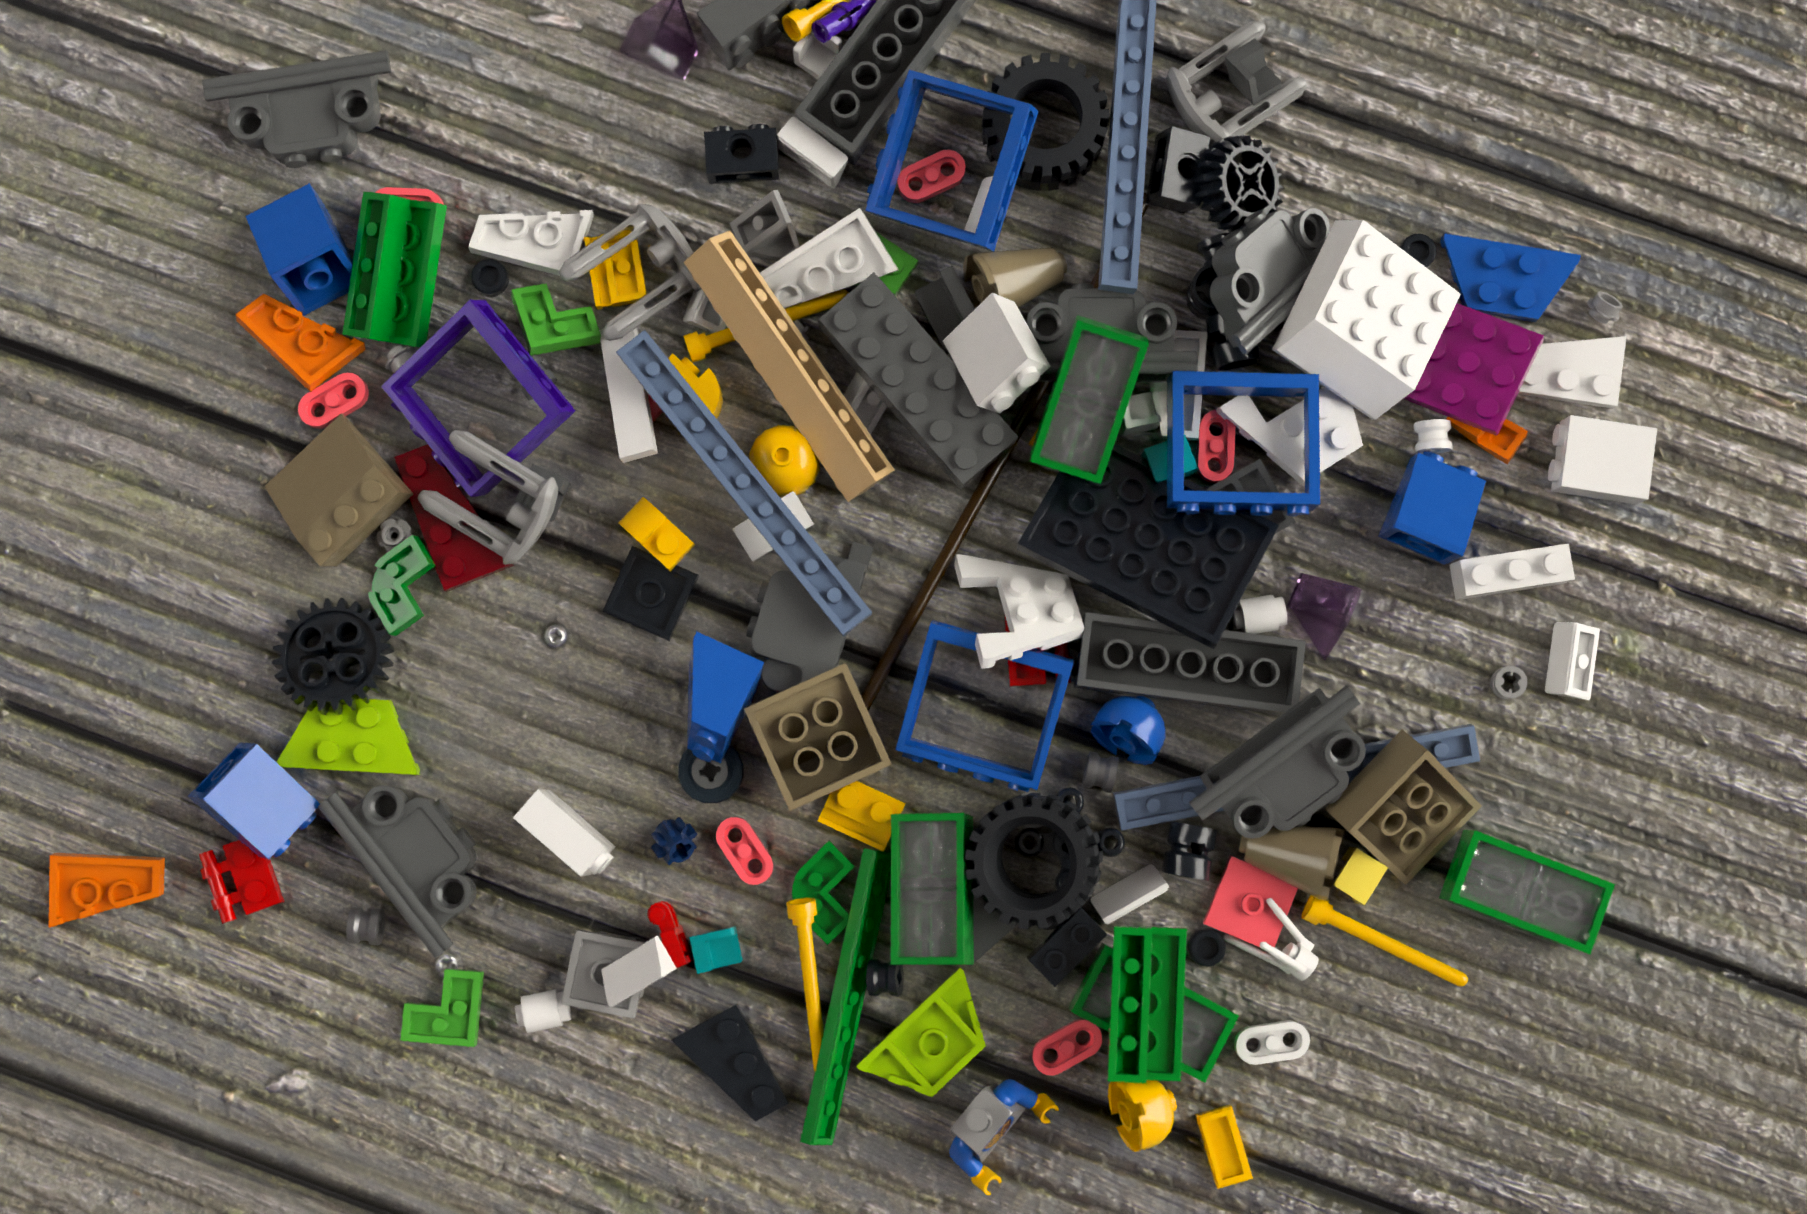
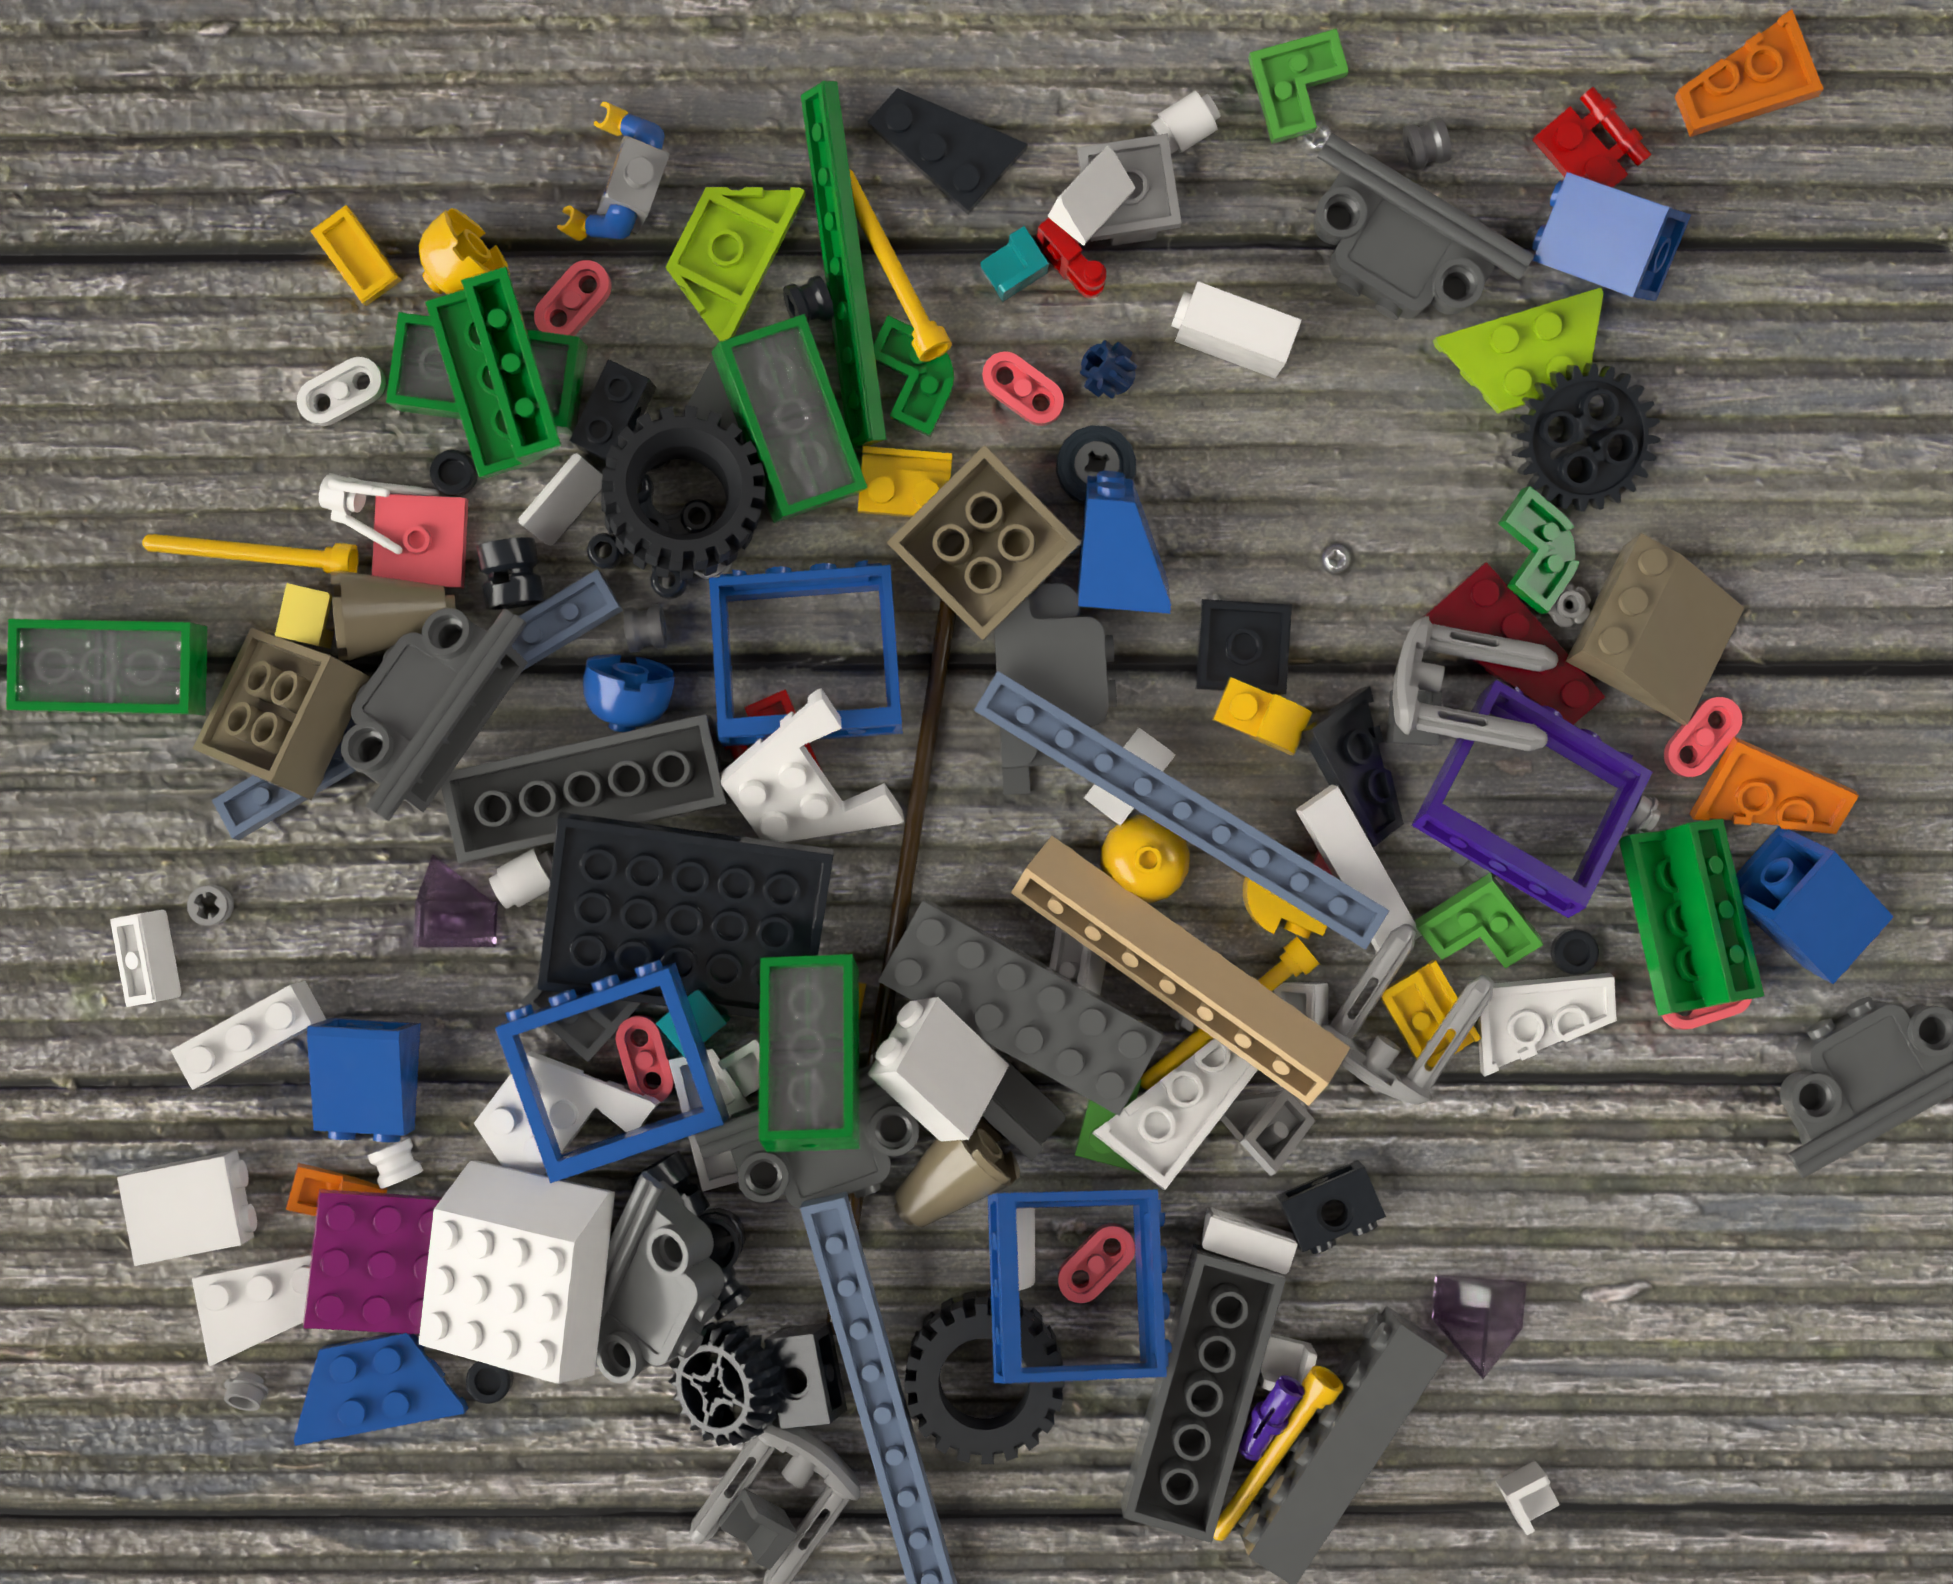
camera: 160 degrees right, 5 degrees up
none -> black wing [1302,686,1404,847]

